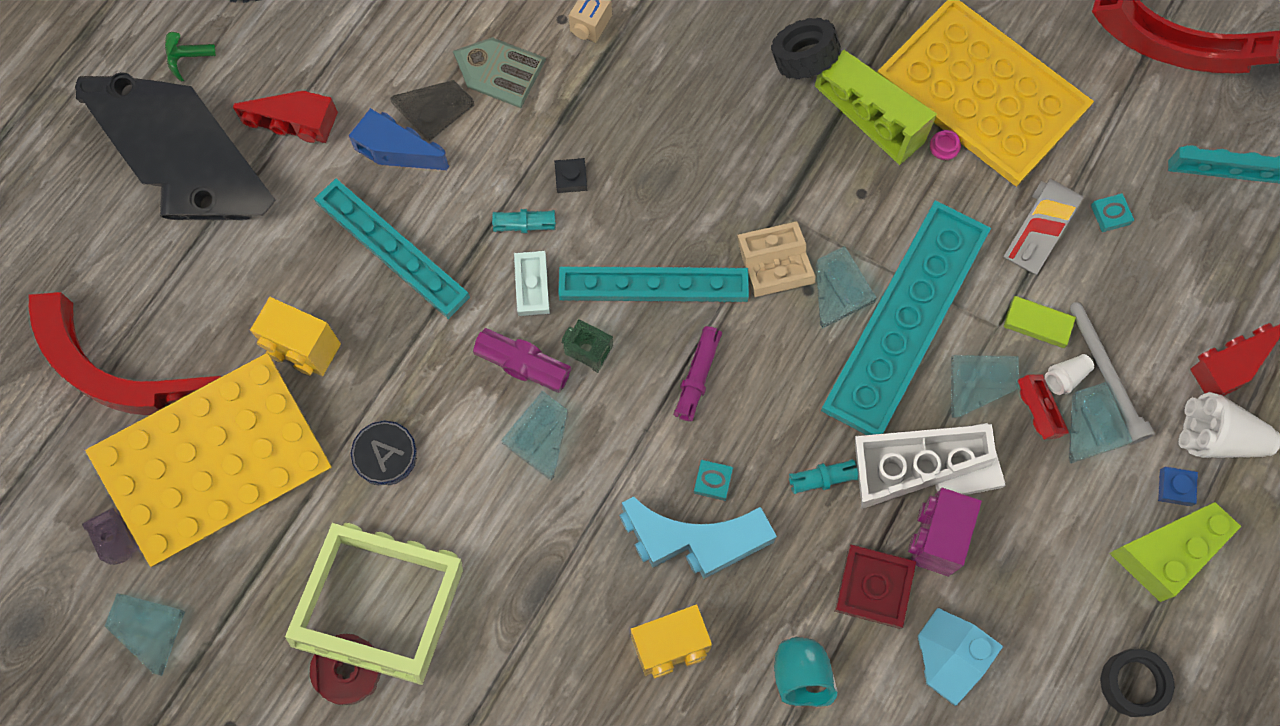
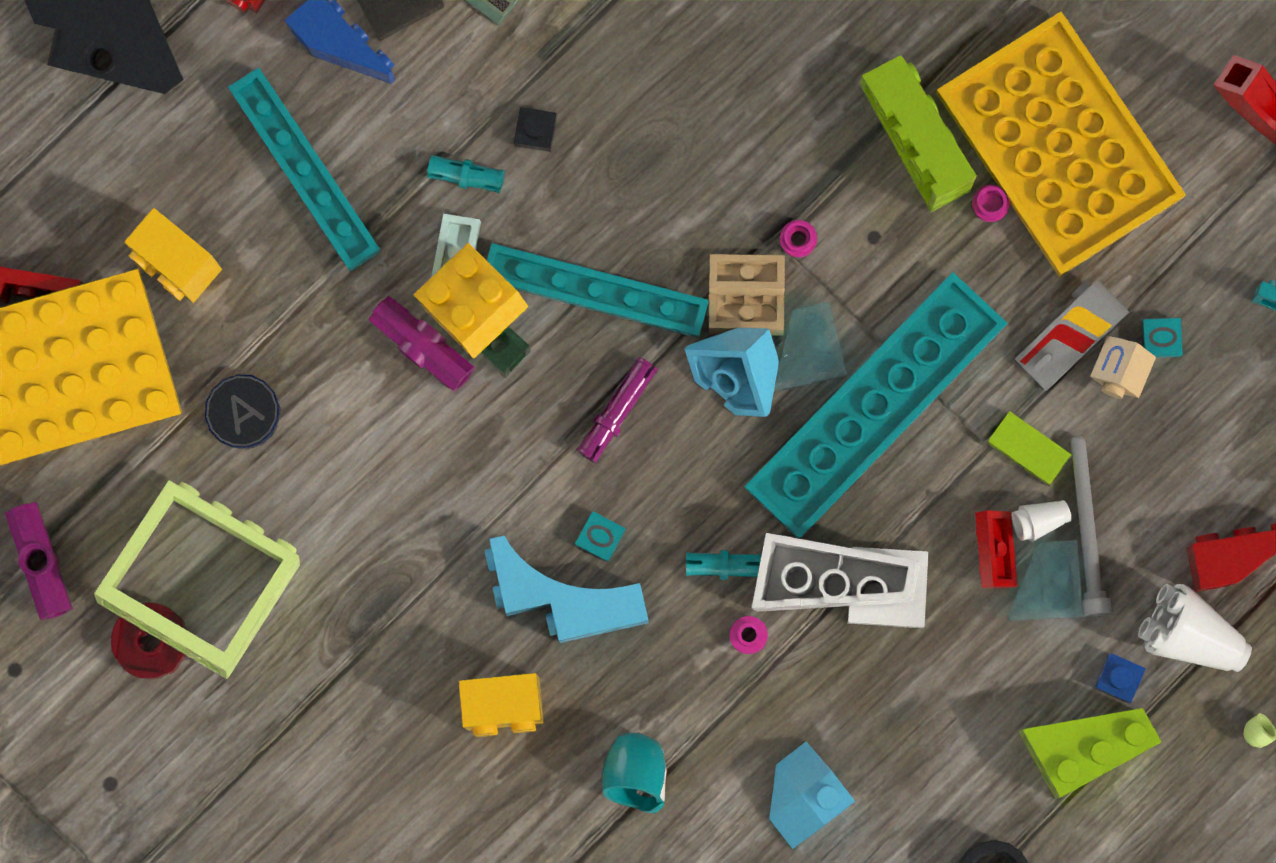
camera: 20 degrees right, 10 degrees up
clear light blue wing [501,391,568,481] -> none
black tyre [771,18,841,79] -> none
dark red plate [834,544,916,629] -> none
magenta brick [908,487,982,577] -> none
clear light blue wing [951,355,1019,418] -> none
none -> magenta piece [5,502,73,621]
none -> yellow brick [413,243,528,359]
none -> medium azure slope [684,328,779,417]
none -> dark pink plate [730,616,768,654]
none -> dark pink plate [780,220,817,258]
none -> tan brick [1090,336,1156,399]

